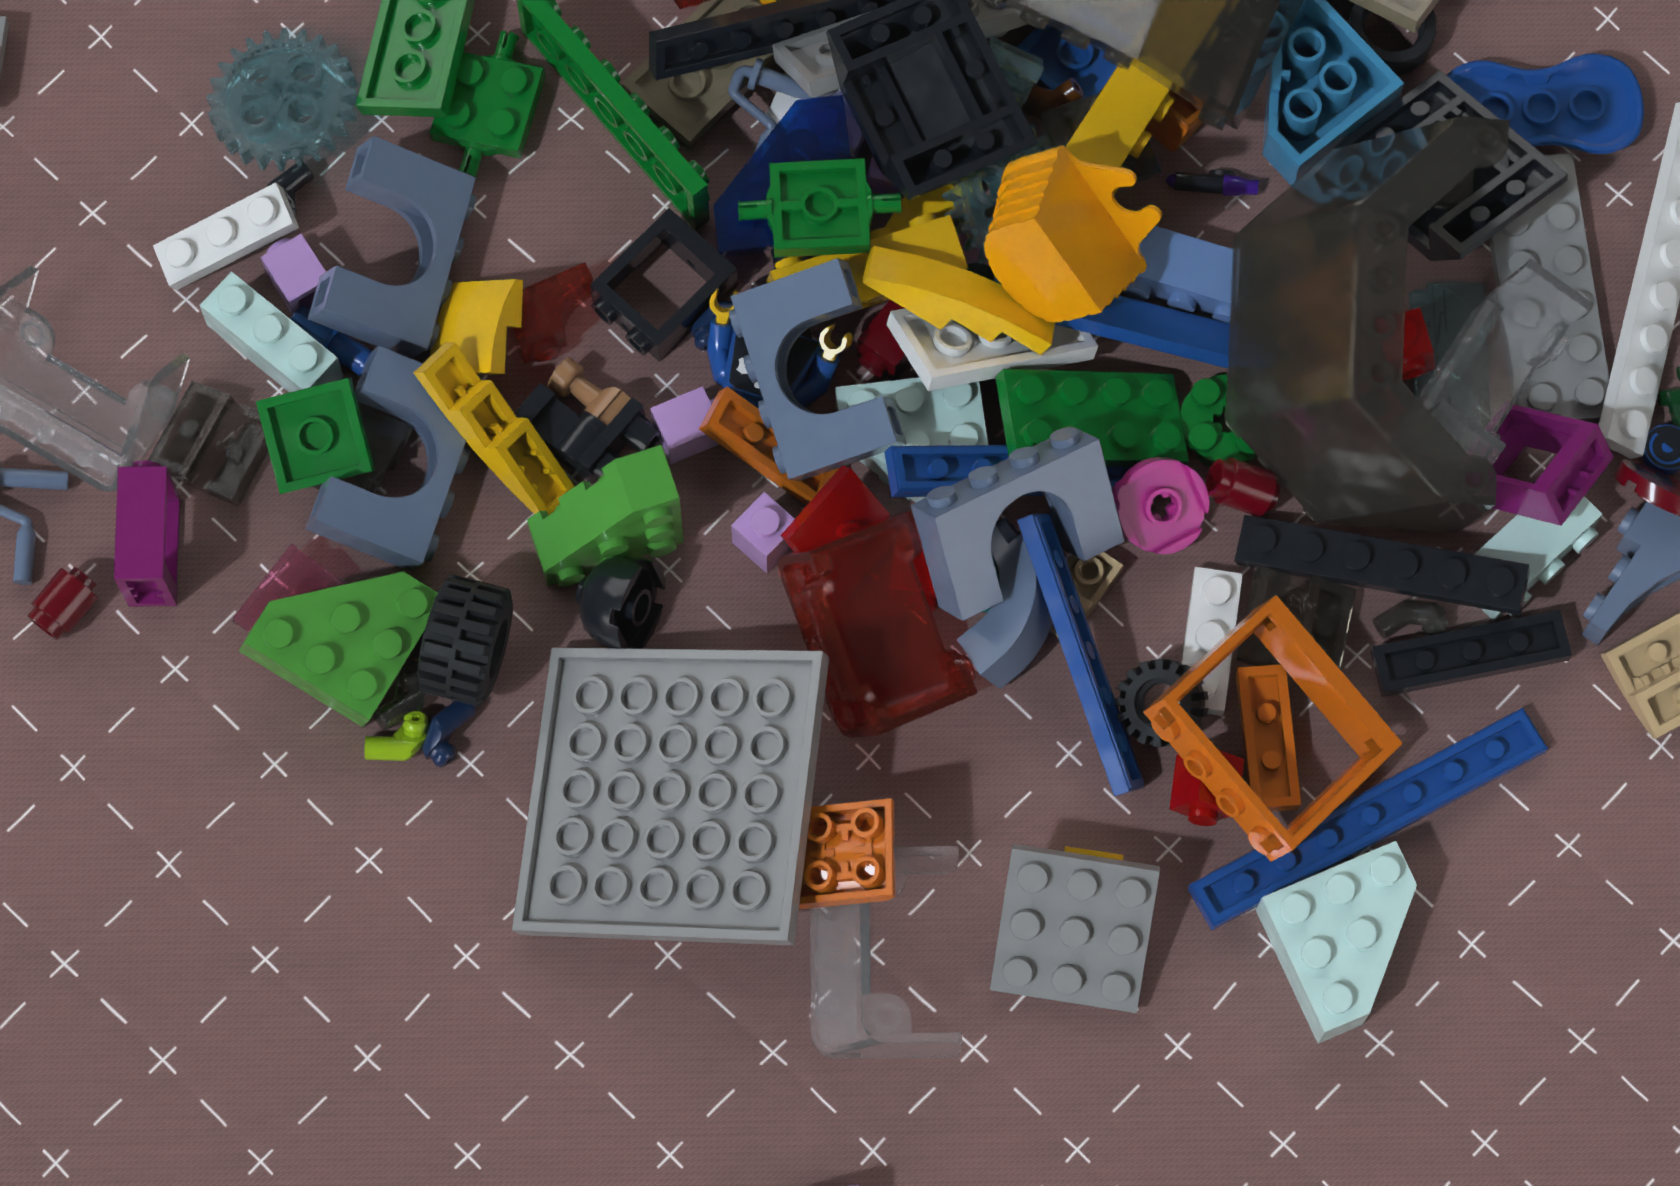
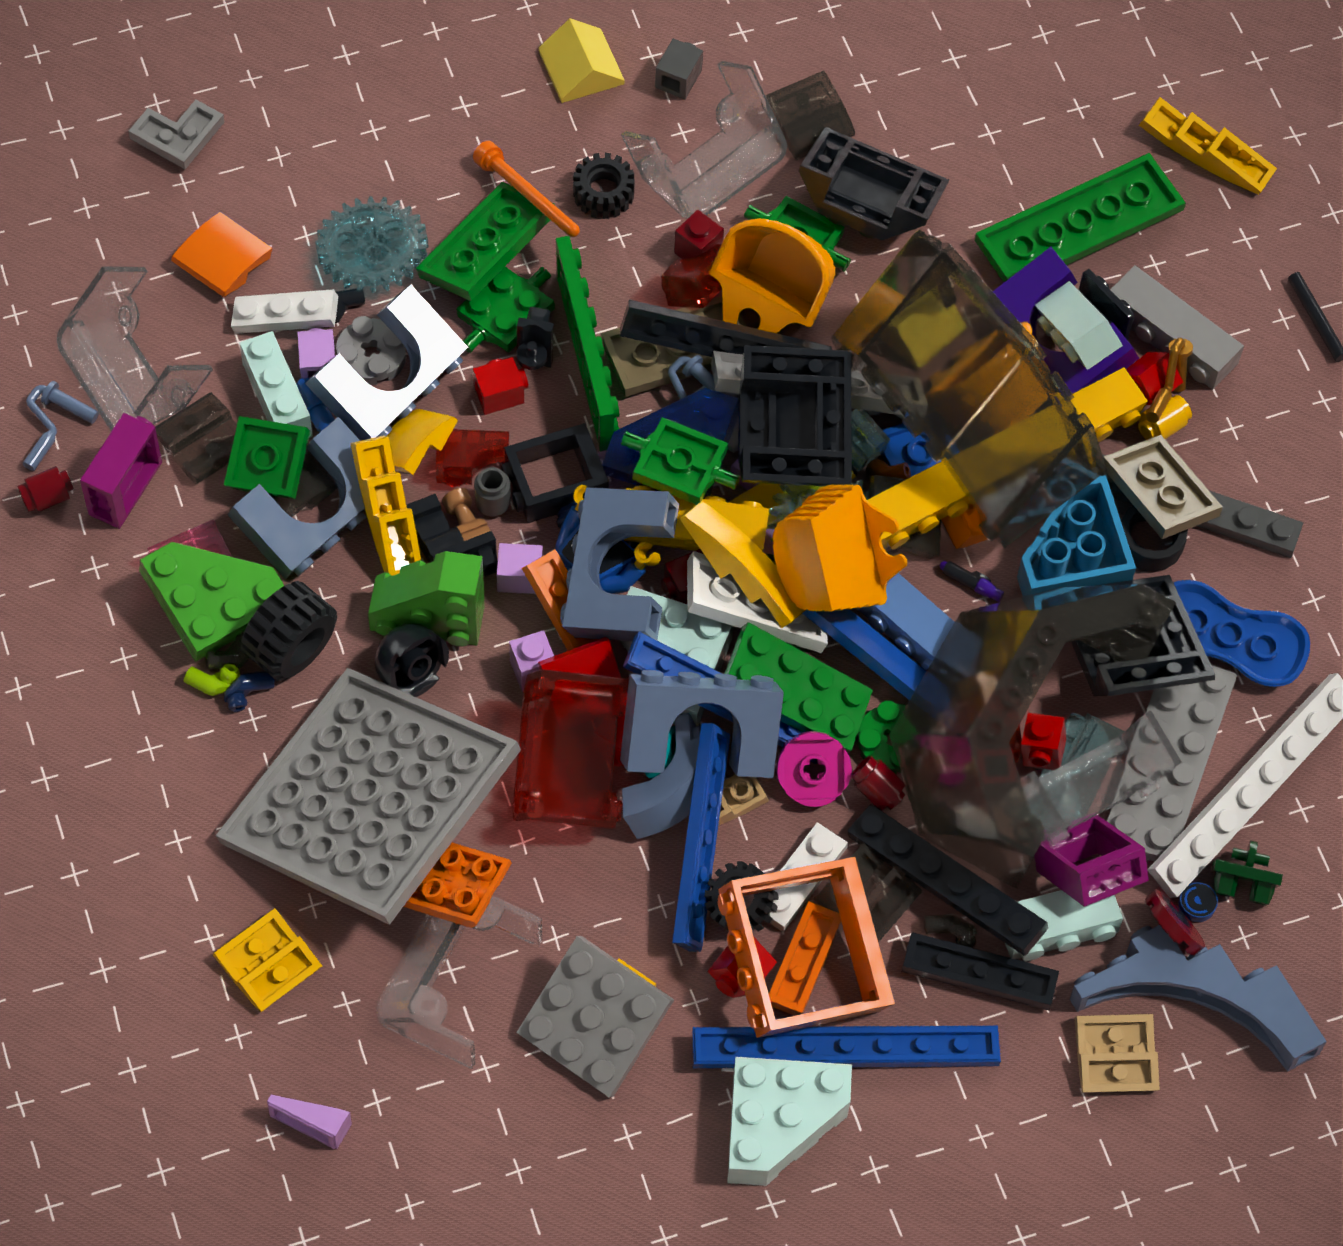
camera: 25 degrees right, 10 degrees down
none -> orange slope [171,212,272,297]
none -> yellow slope [213,908,322,1012]
none -> light grey plate [336,316,406,385]
none -> red brick [473,357,529,415]
none -> dark grey brick [474,467,511,516]
none -> black hips [517,307,554,370]

